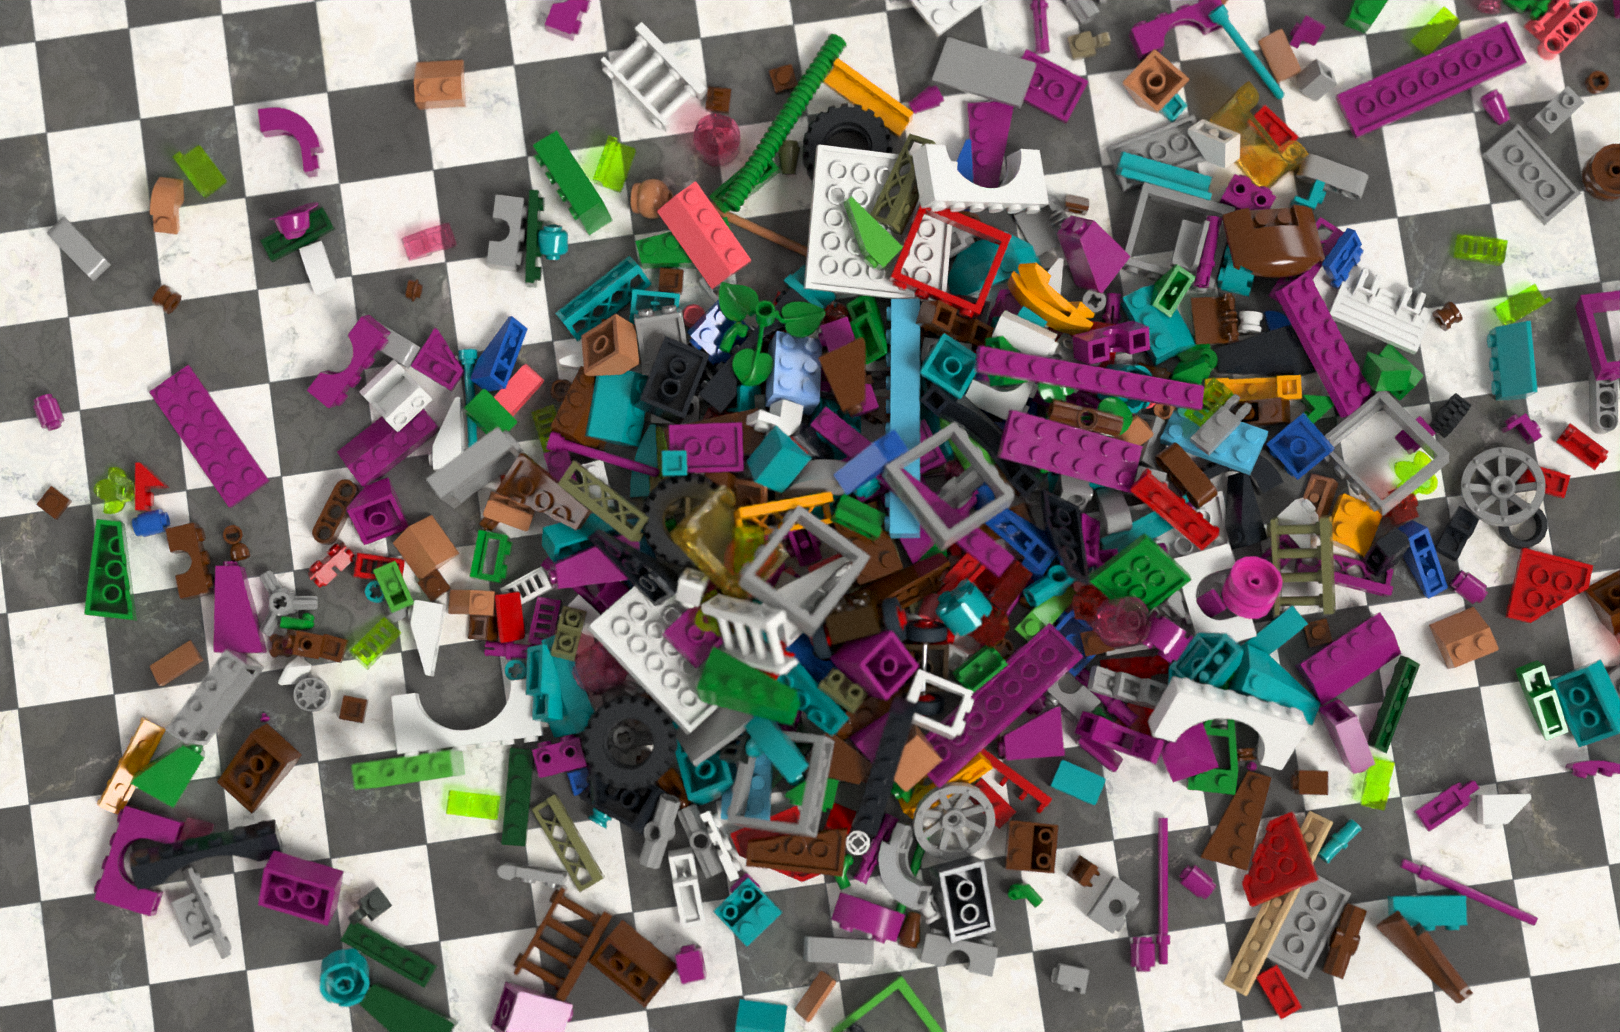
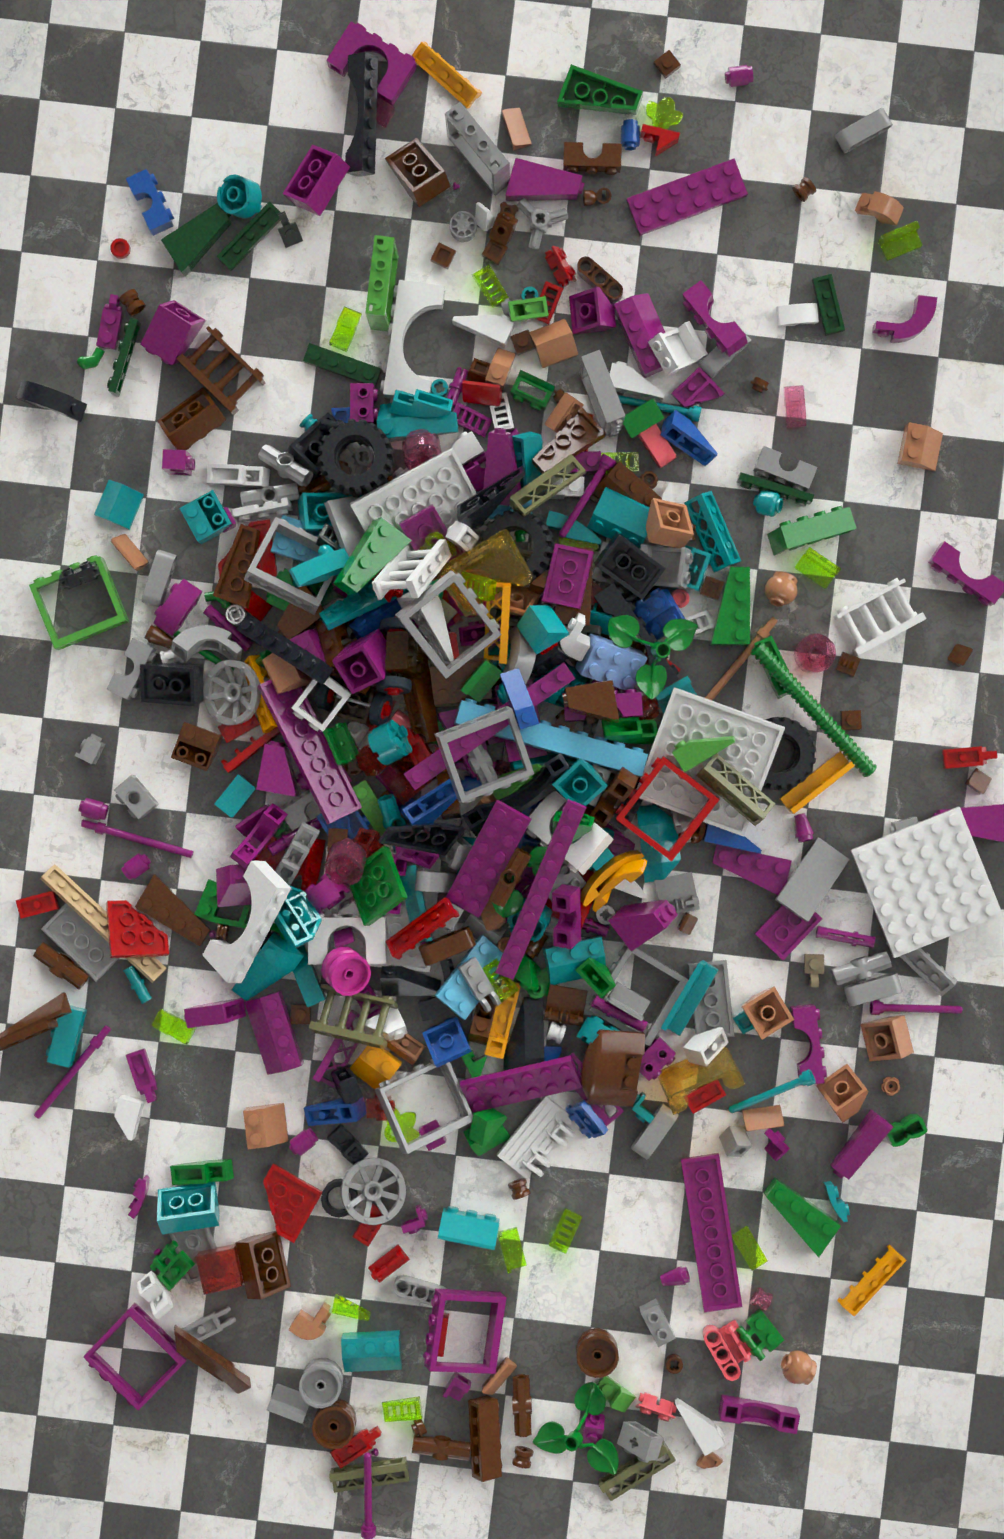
camera: 105 degrees right, 5 degrees up
green slope [130,742,205,808] -> none
light grey bracket [170,866,232,959] -> none
magenta piece [269,202,319,240] -> none
green arm [280,613,315,630] -> none
light grey hinge [497,862,568,888] -> none
olive fence [532,794,605,892] -> none
olive slope [551,606,587,661] -> none
coral slope [657,181,751,289] -> none
teal plate [662,450,687,476] -> none
green arm [719,322,748,353] -> none
olive cone [778,140,800,175] -> none
olive hips [818,668,868,714] -> none
white arch [912,144,1049,214] -> none
green arm [1007,883,1043,908] -> none
reddish brown tile [1067,855,1100,887] -> none
reddish brown brick [1291,770,1328,795] -> none
dark green plate [1367,655,1420,754] -> none
black tyre [1429,393,1471,438] -> none
light grey tile [1481,124,1581,225] -> none

